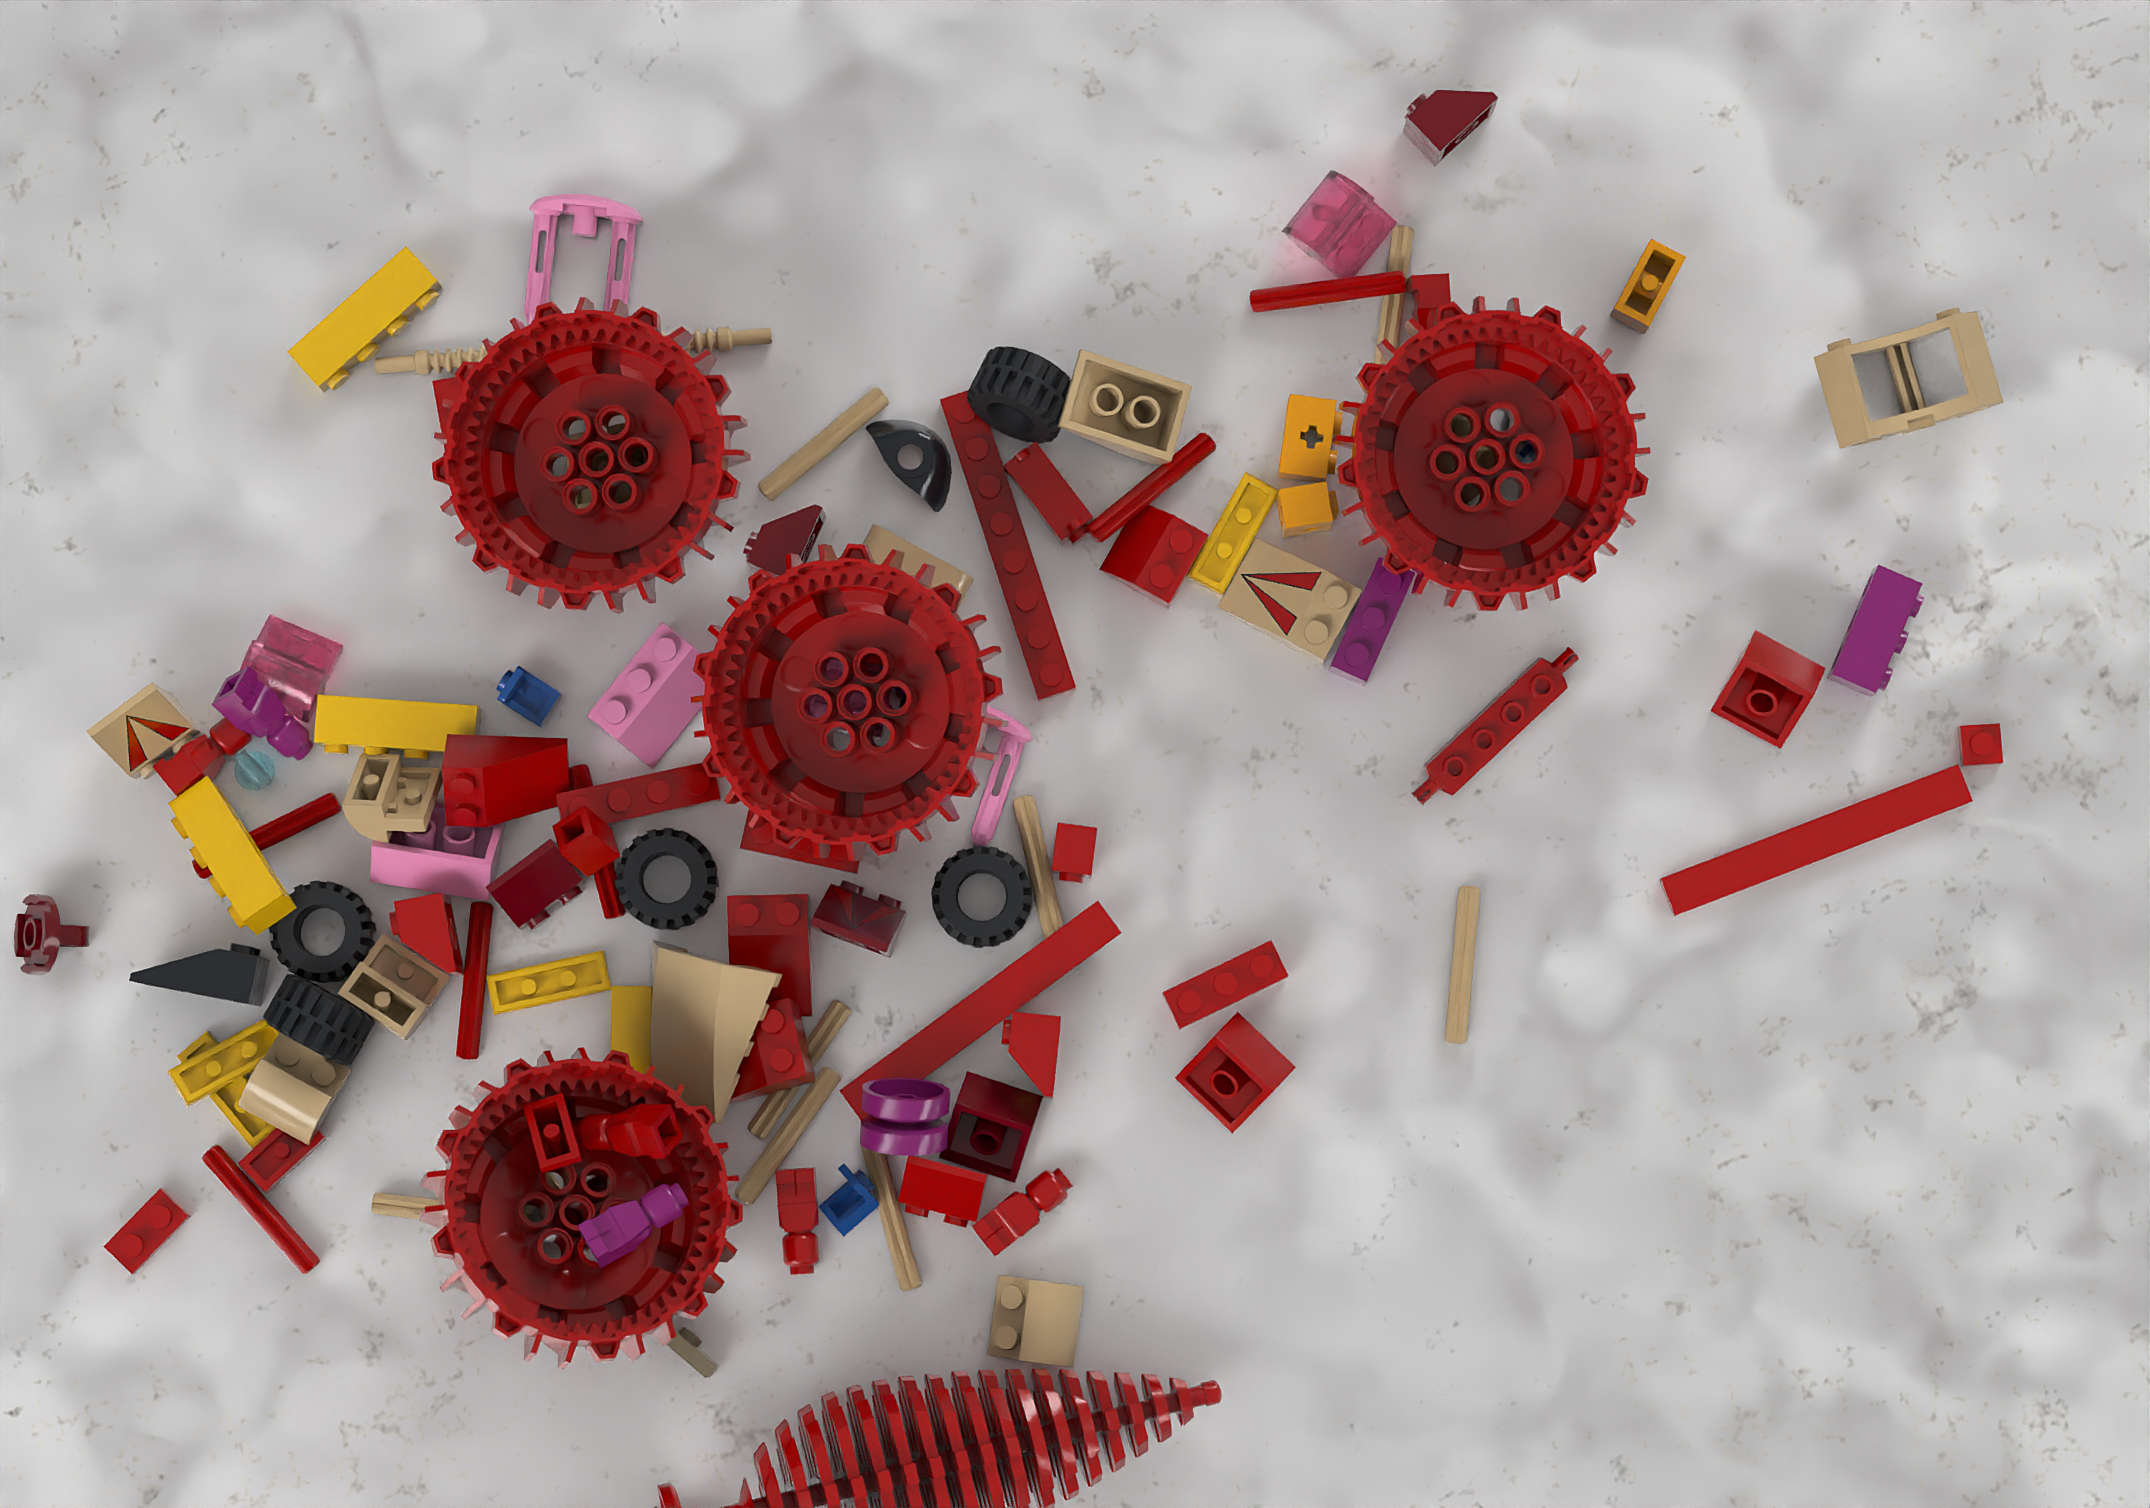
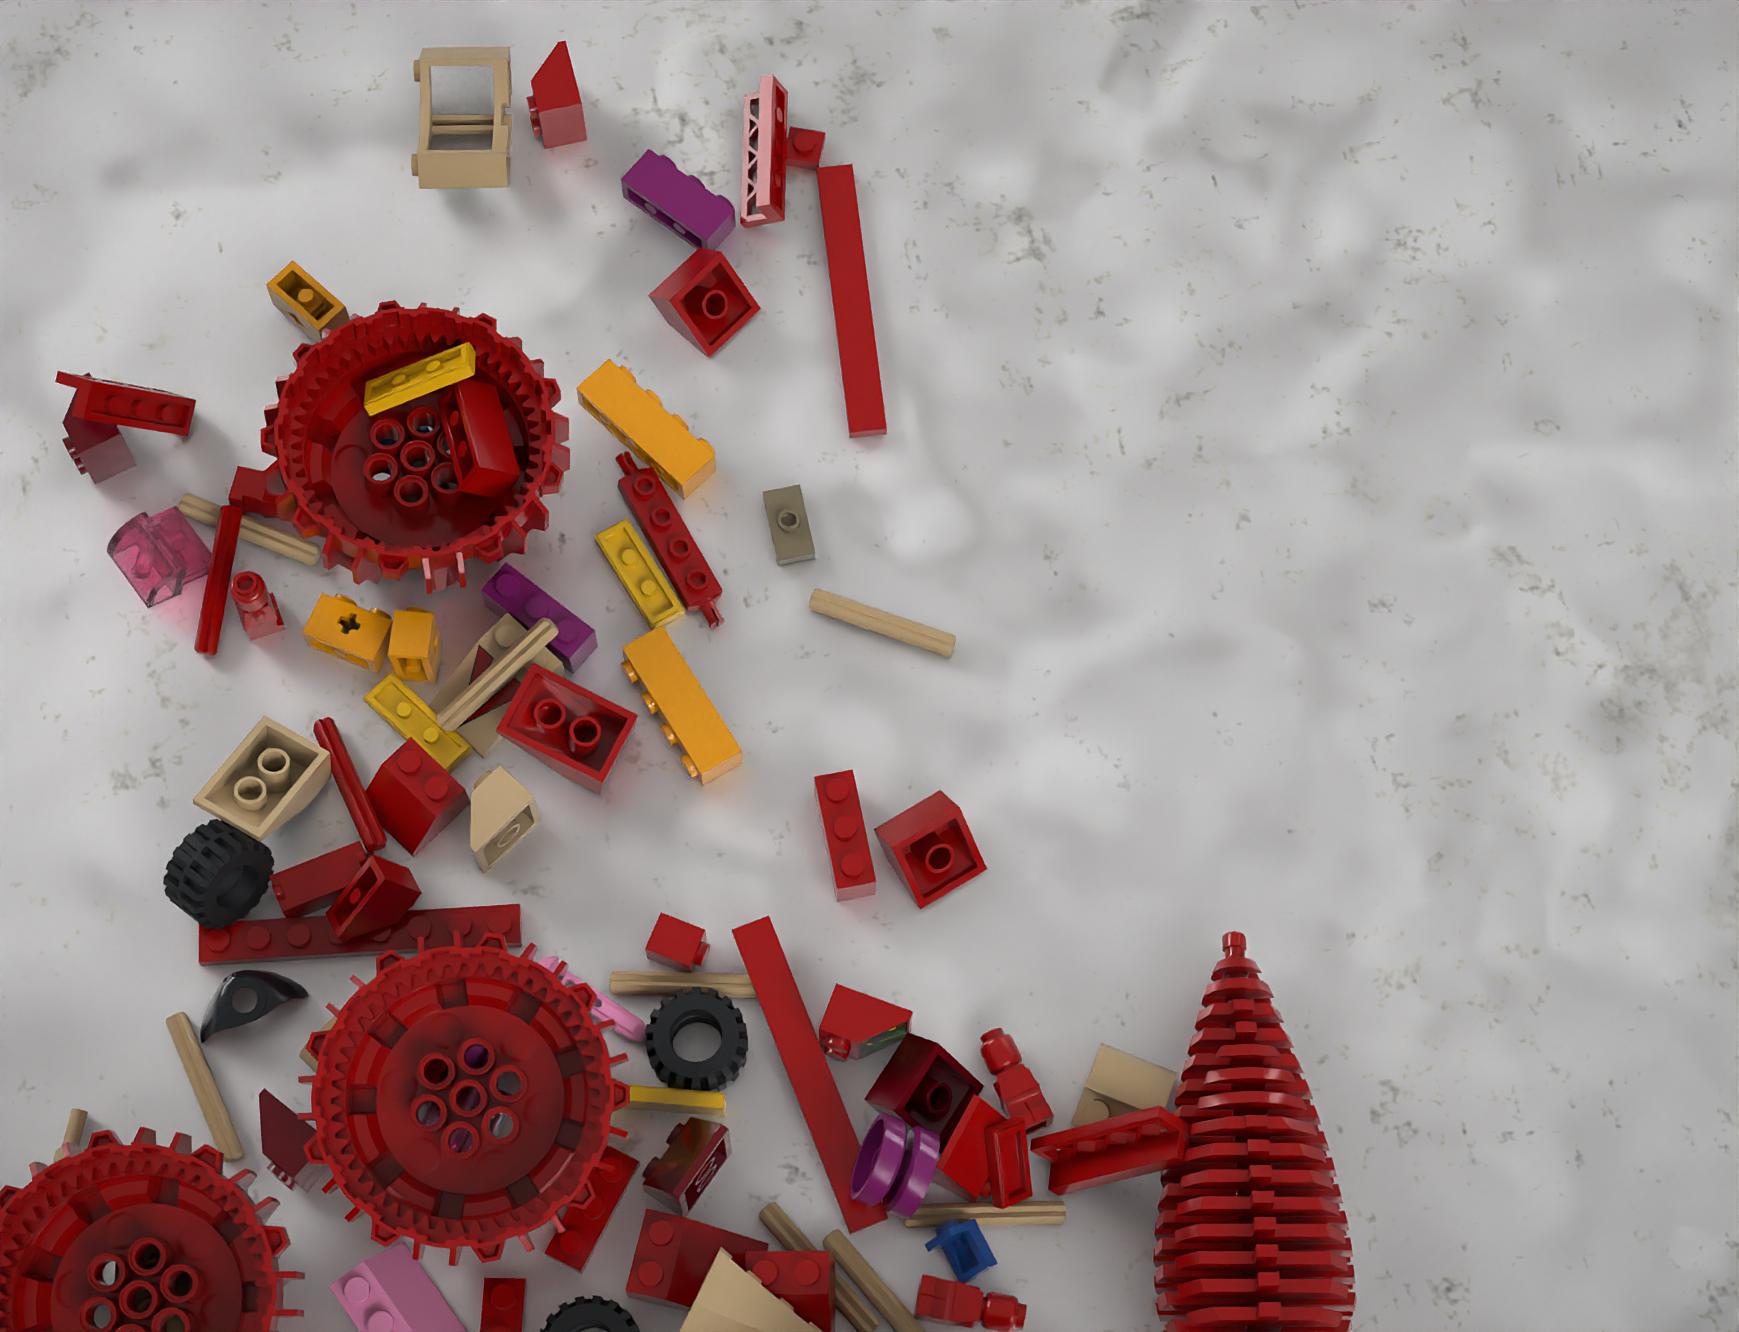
camera: 80 degrees left, 15 degrees down
none -> red fence [55,371,196,436]
none -> red piece [230,571,286,641]
none -> red slope [325,854,422,941]
none -> yellow tile [364,342,476,416]
none -> tan axle [436,618,559,732]
none -> red brick [437,379,520,499]
none -> tan slope [470,765,541,874]
none -> red slope [496,662,638,795]
none -> red slope [526,41,587,149]
none -> light orange brick [576,359,716,500]
none -> yellow tile [594,518,685,631]
none -> light orange brick [620,625,743,786]
none -> yellow tile [623,1084,726,1117]
none -> fence [740,75,788,228]
none -> dark tan plate [763,484,815,566]
none -> red tile [984,1116,1033,1210]
none -> red fence [1030,1105,1191,1196]

